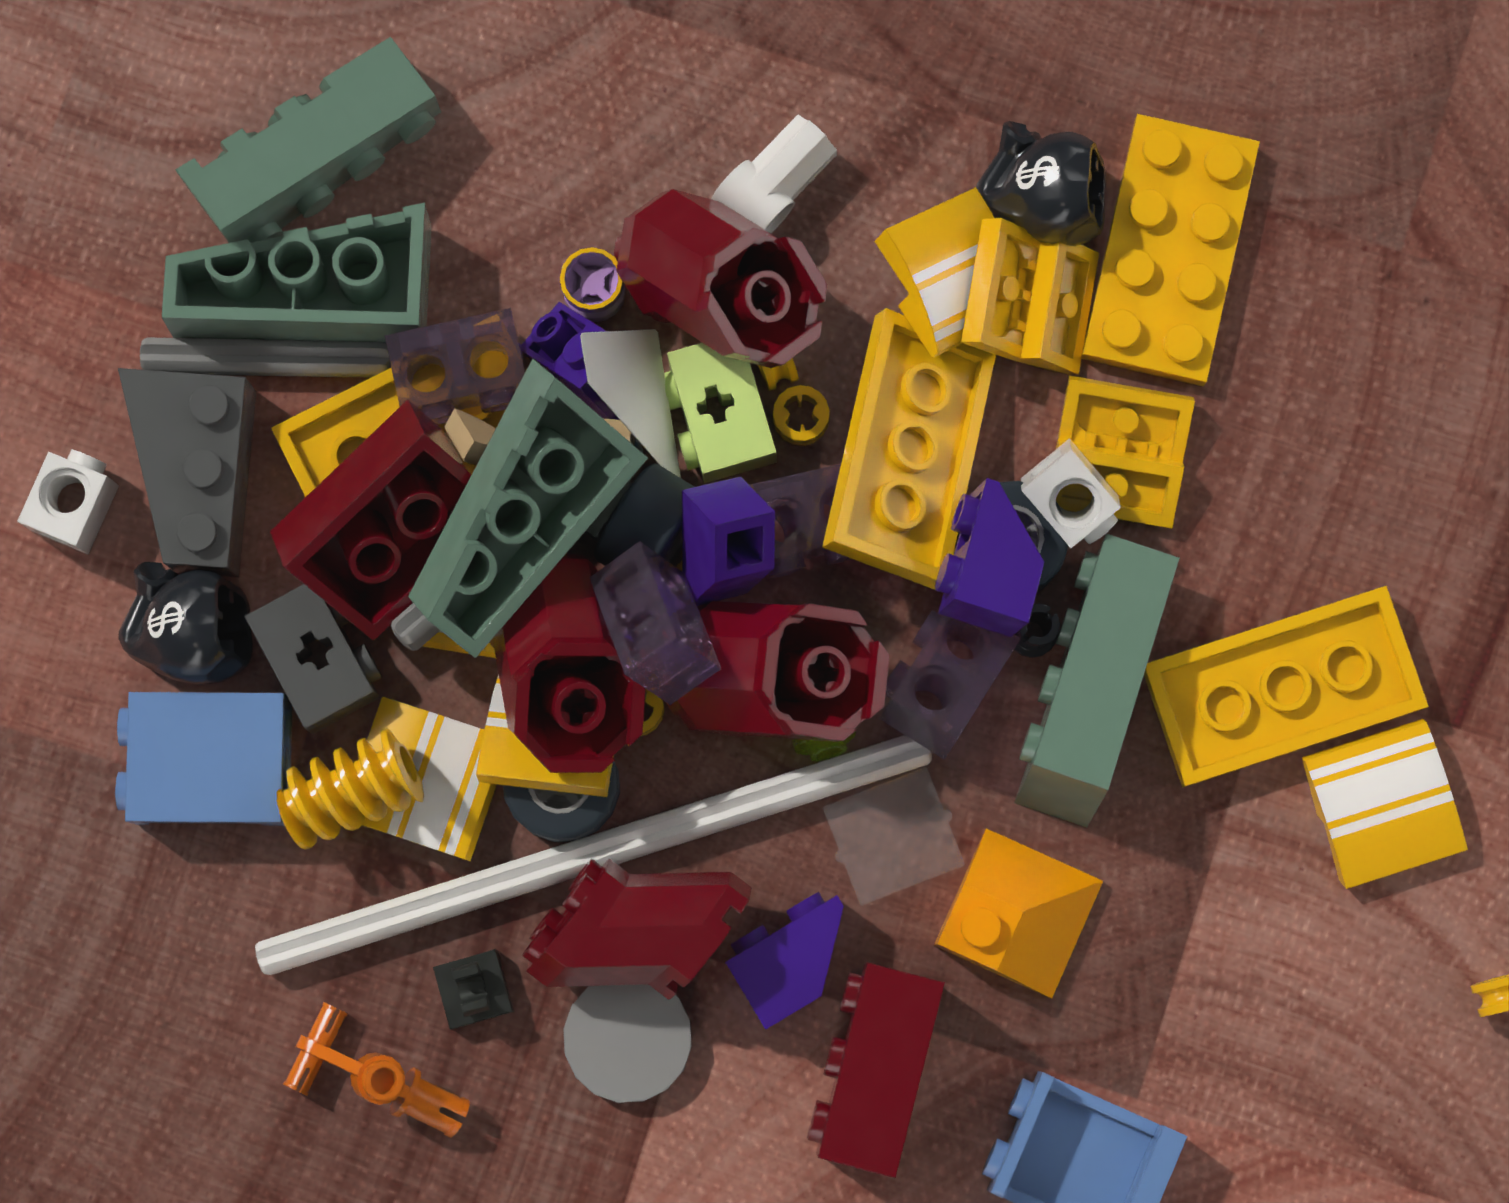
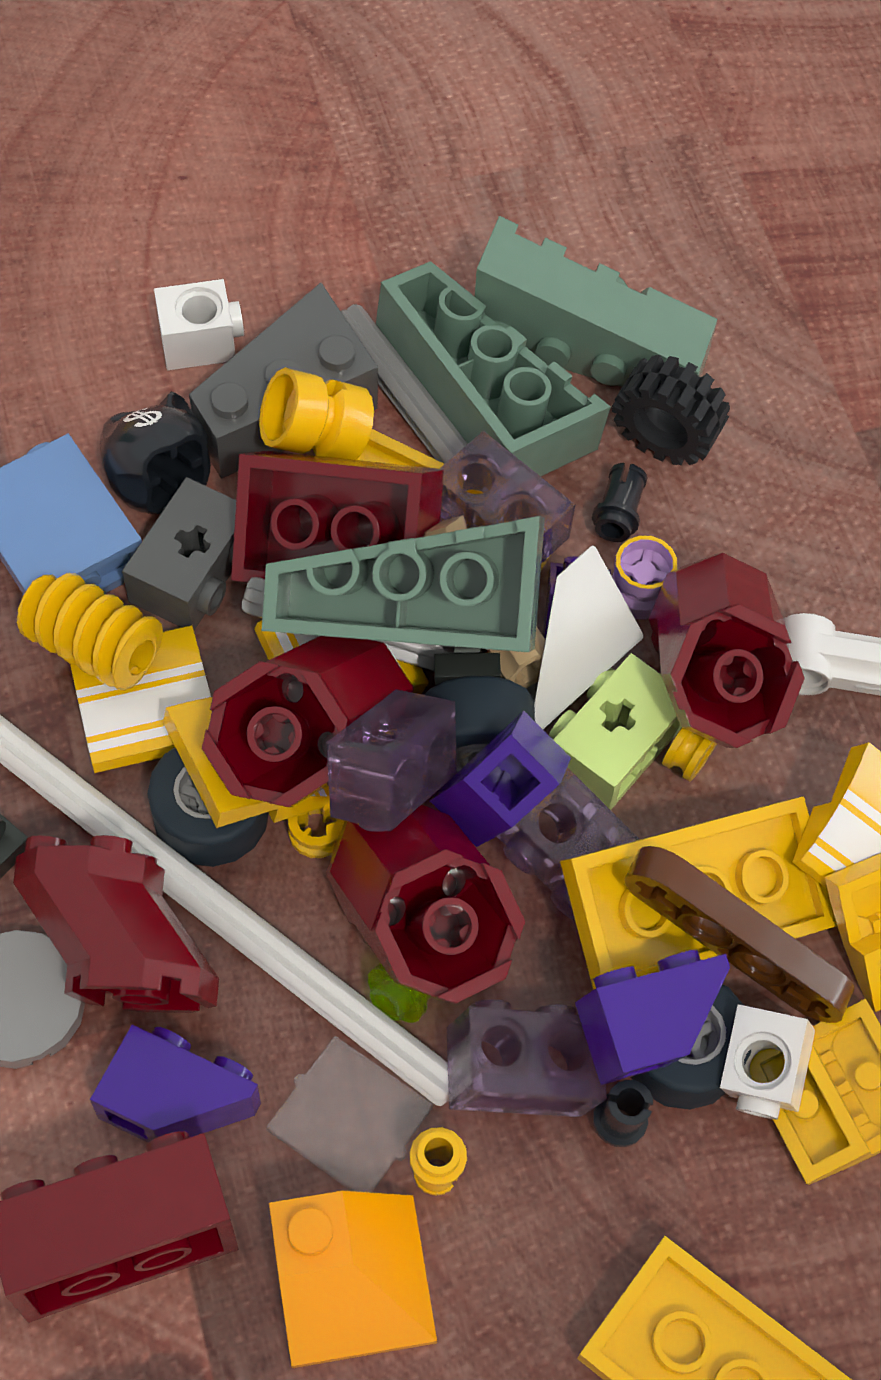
camera: 50 degrees right, 20 degrees down
yellow bush [773,385,830,446] -> none
sand green wedge [1014,533,1180,828] -> none
none -> yellow wheel [259,367,374,460]
none -> yellow pin [409,1127,467,1196]
none -> black pin [592,463,648,542]
none -> black tyre [612,355,730,465]
none -> reddish brown beam [624,846,855,1023]

